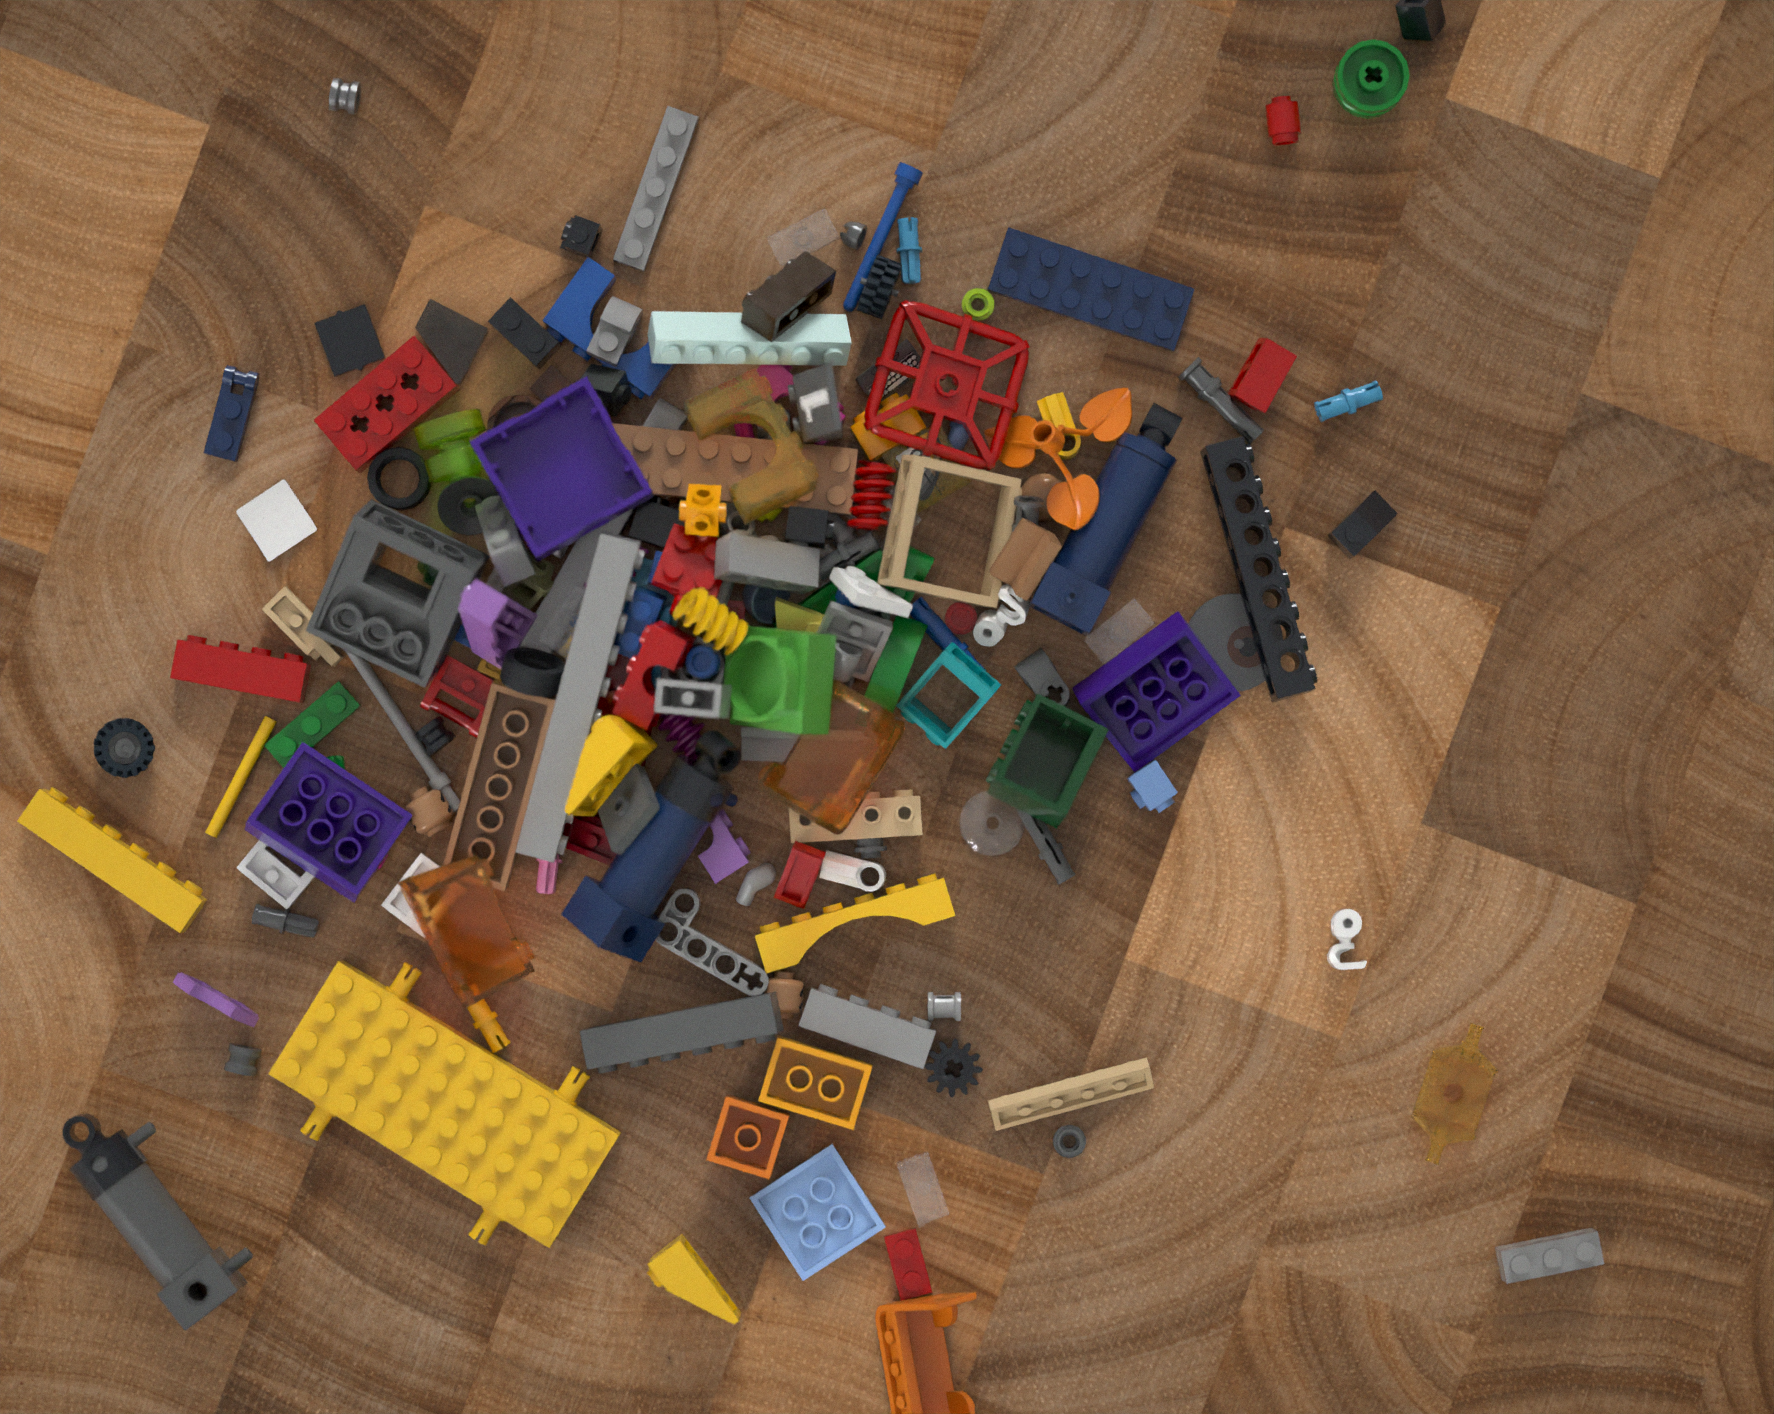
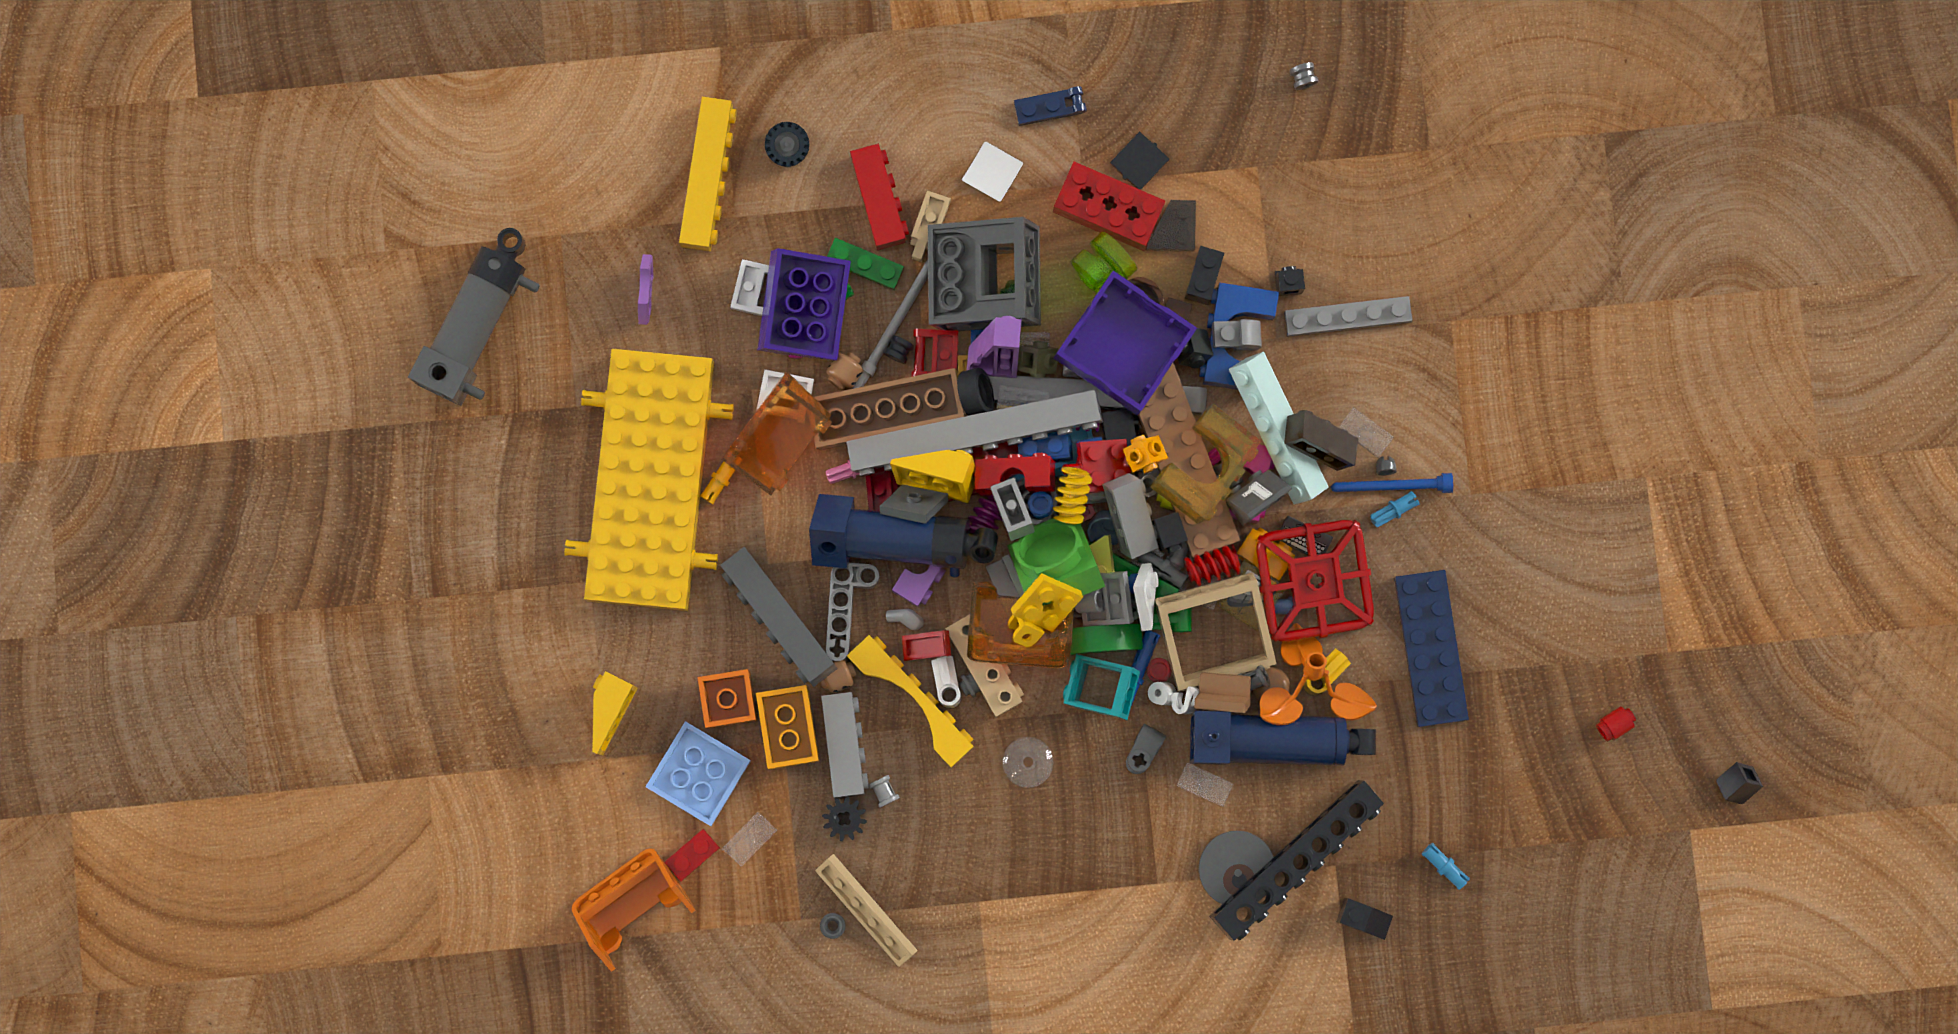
camera: 65 degrees right, 5 degrees down
yellow bar [205,716,277,838] -> none
dark grey wheel [224,1043,262,1076] -> none
dark grey axle [252,904,319,938] -> none
black tyre [367,447,432,511] -> none
dark grey dish [437,476,499,535] -> none
light grey arch [475,496,535,587] -> none
black wheel [857,255,902,319] -> none
lime plate [962,288,994,321] -> none
dark green container [985,693,1109,829] -> none
dark grey pin [1015,808,1076,885] -> none
dark purple slope [1072,611,1241,772] -> none
medium blue brick [1127,760,1178,813] -> none
dark grey pin [1178,357,1264,444] -> none
red hinge [1228,338,1297,413] -> none
green wheel [1332,39,1410,119] -> none
none -> yellow plate [1008,573,1083,647]

